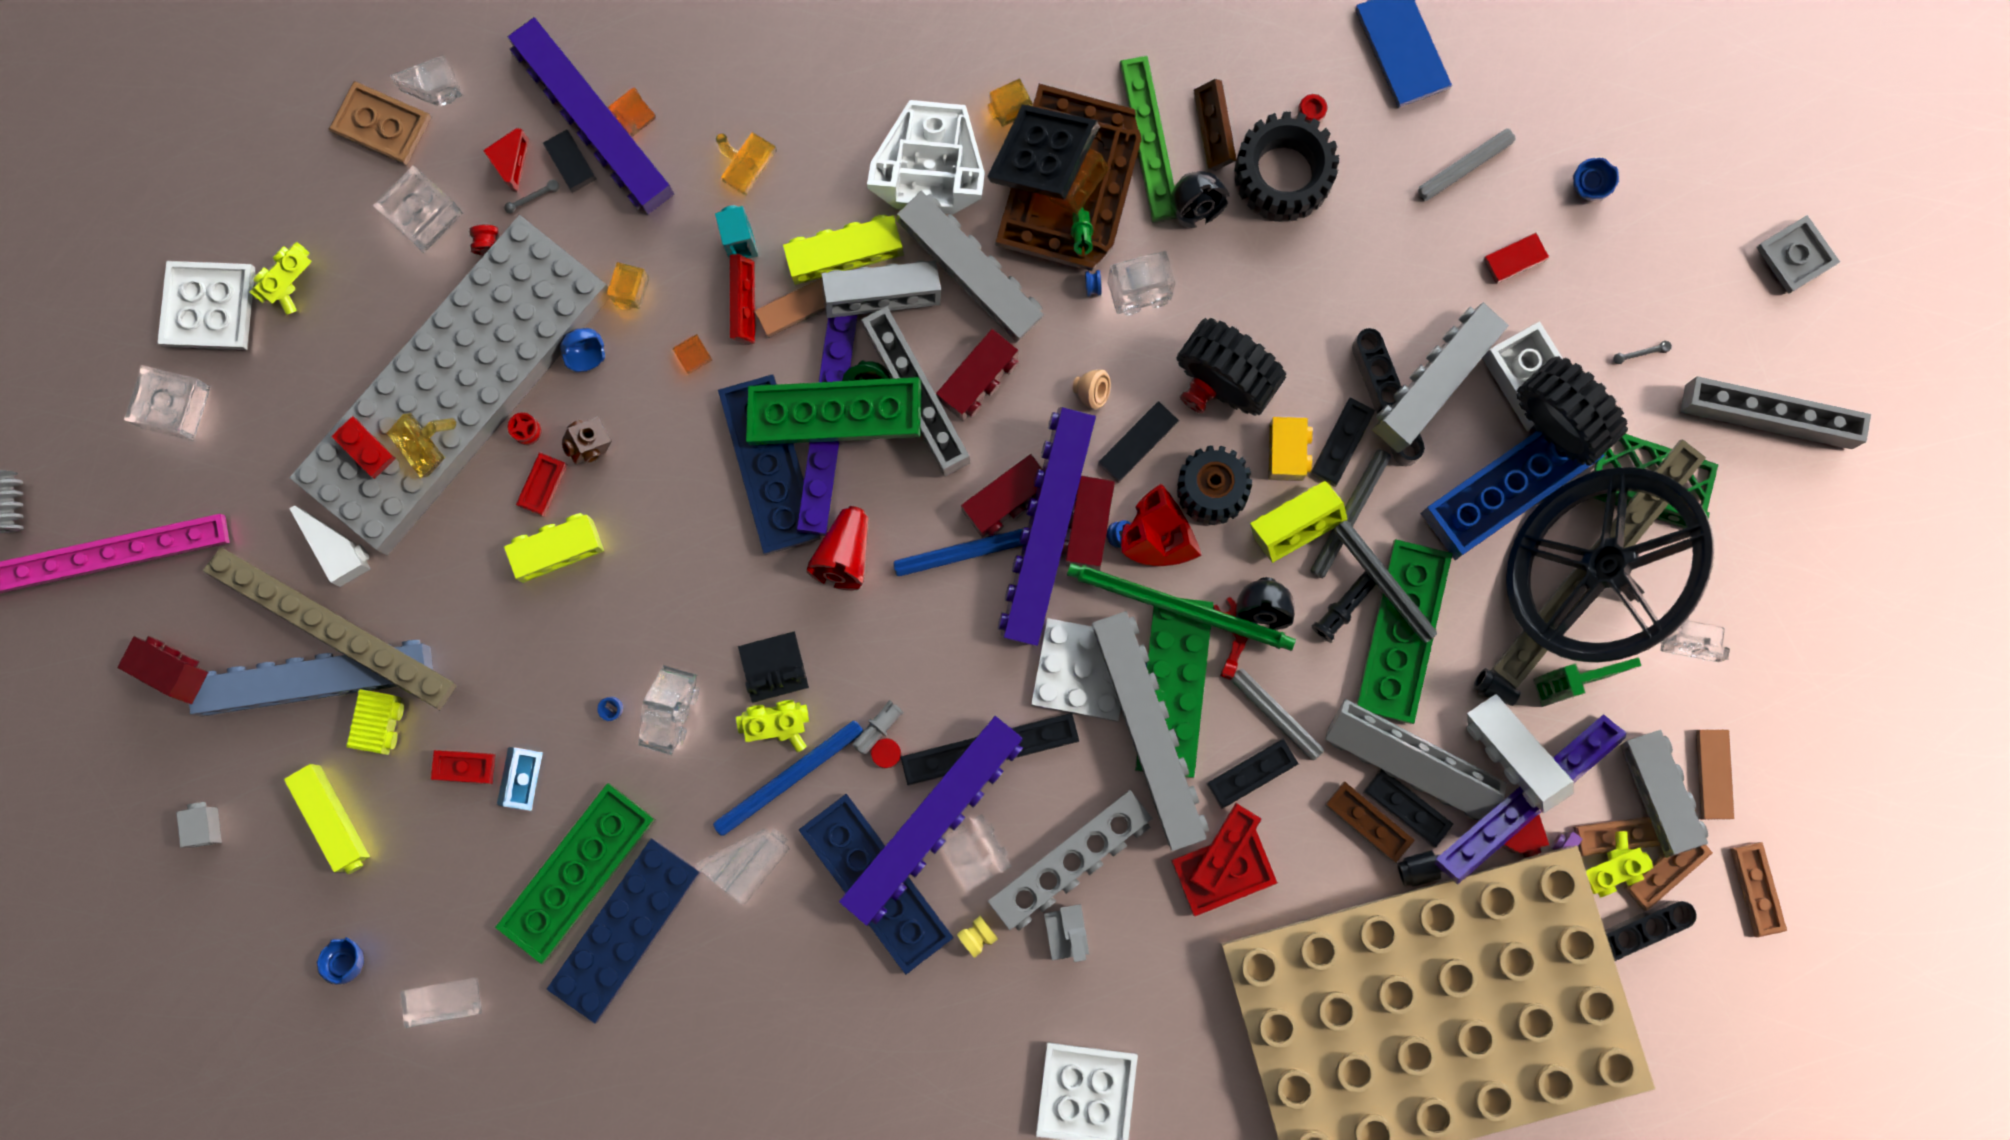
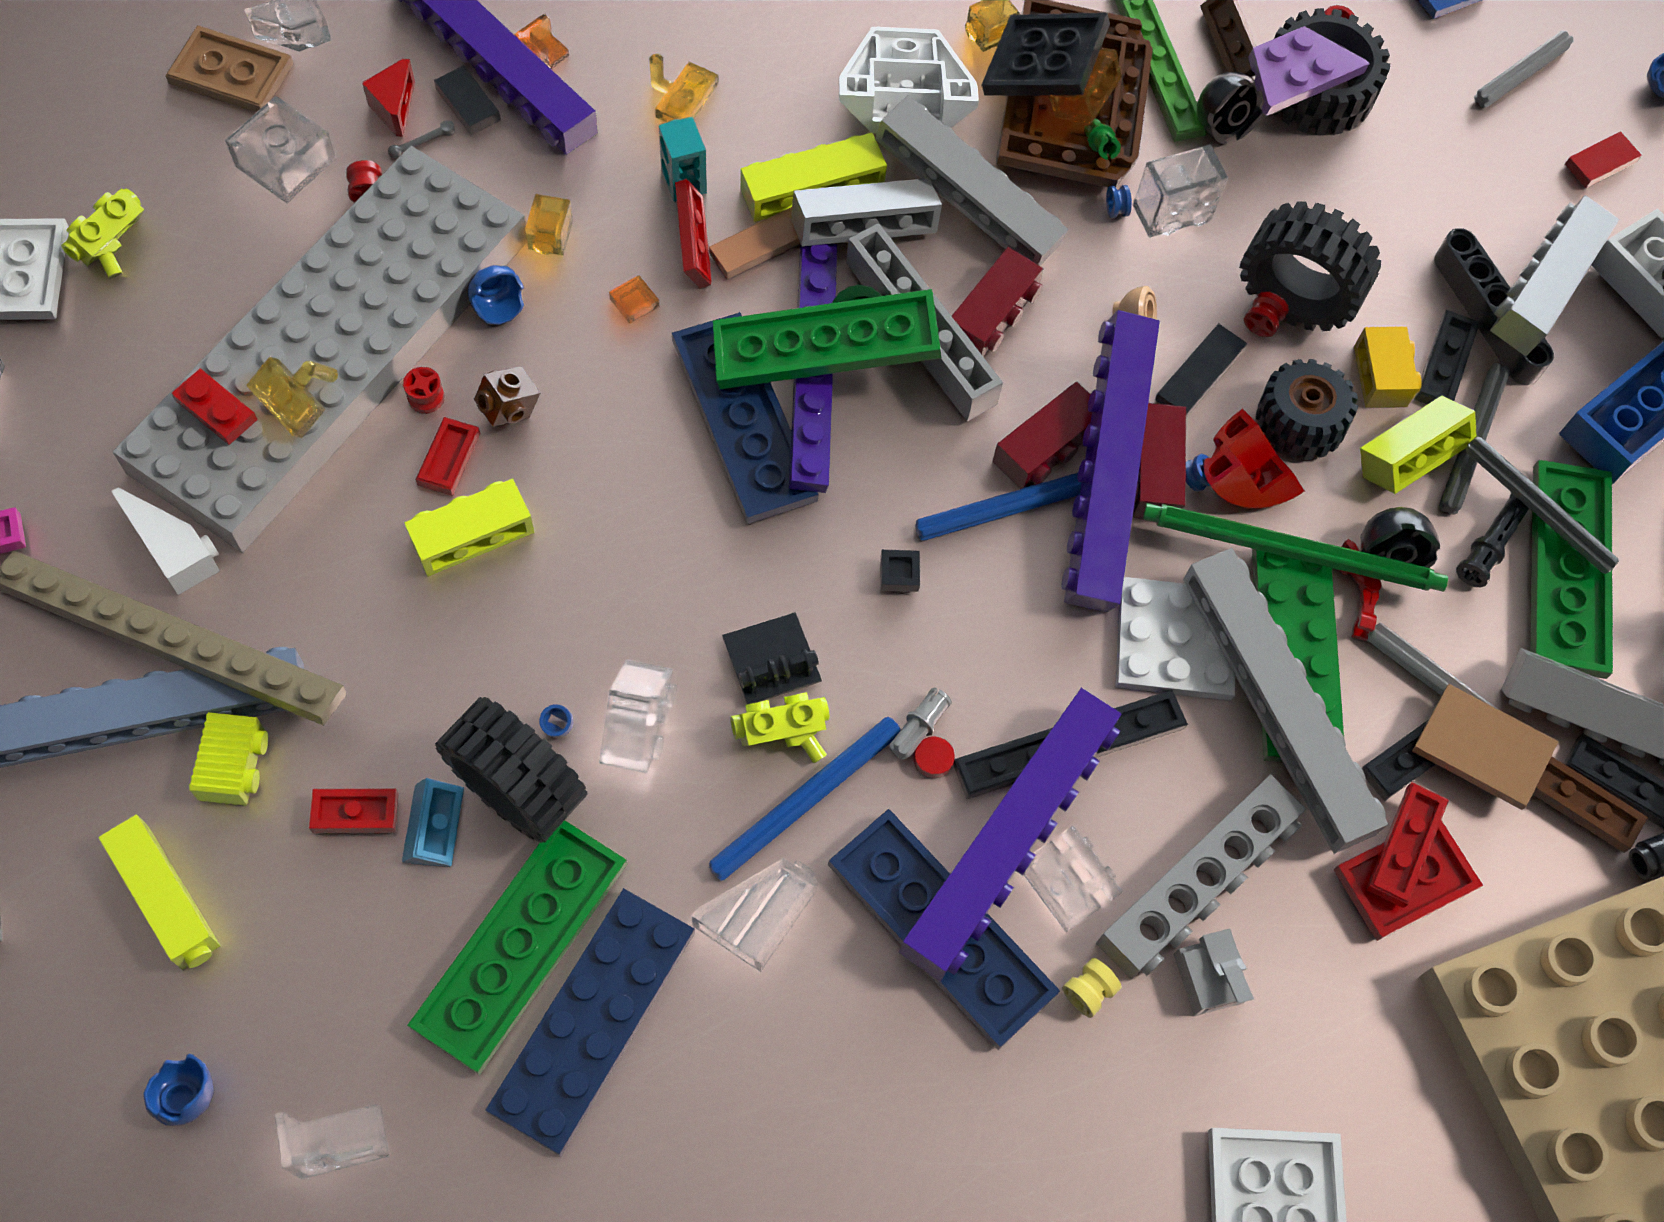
camera: 15 degrees left, 15 degrees down
red cone [806,506,869,591] -> none
none -> black tyre [435,697,588,843]
none -> black plate [880,549,920,592]
none -> medium lavender wing [1248,26,1369,116]
none -> medium nougat tile [1412,684,1559,810]

